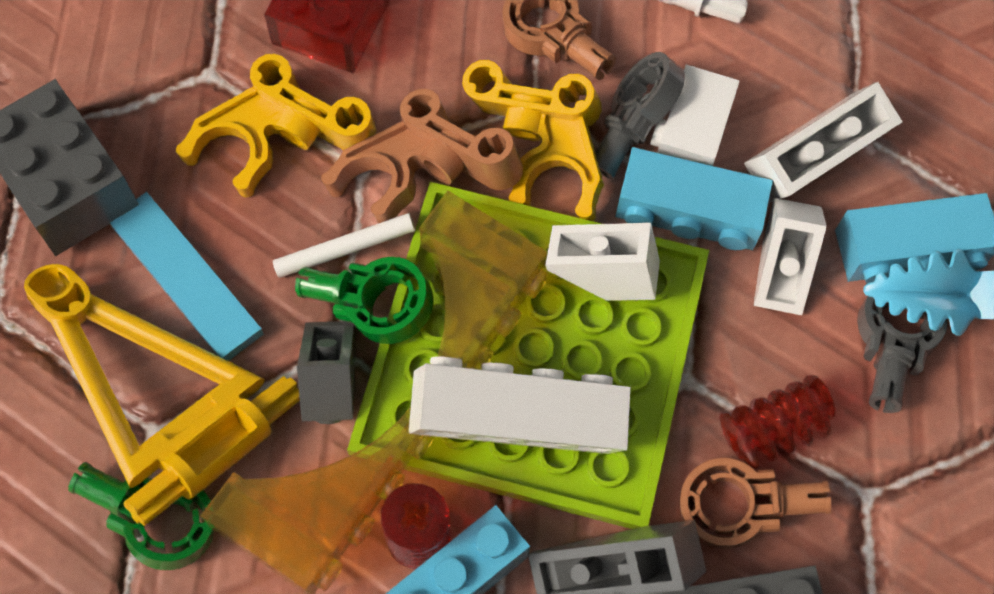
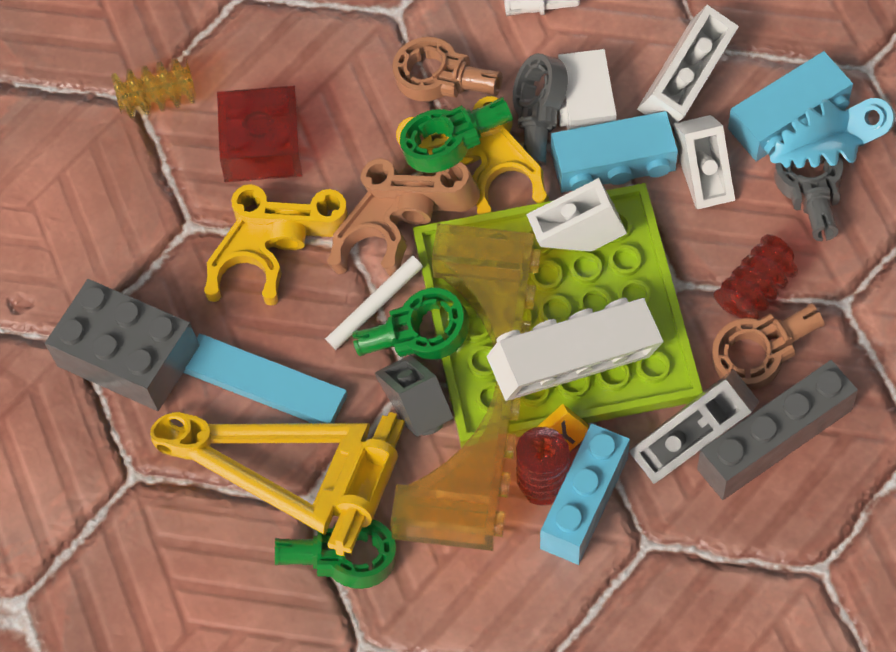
camera: 20 degrees left, 5 degrees down
none -> green pin [400,97,513,173]
none -> yellow tile [533,404,589,458]

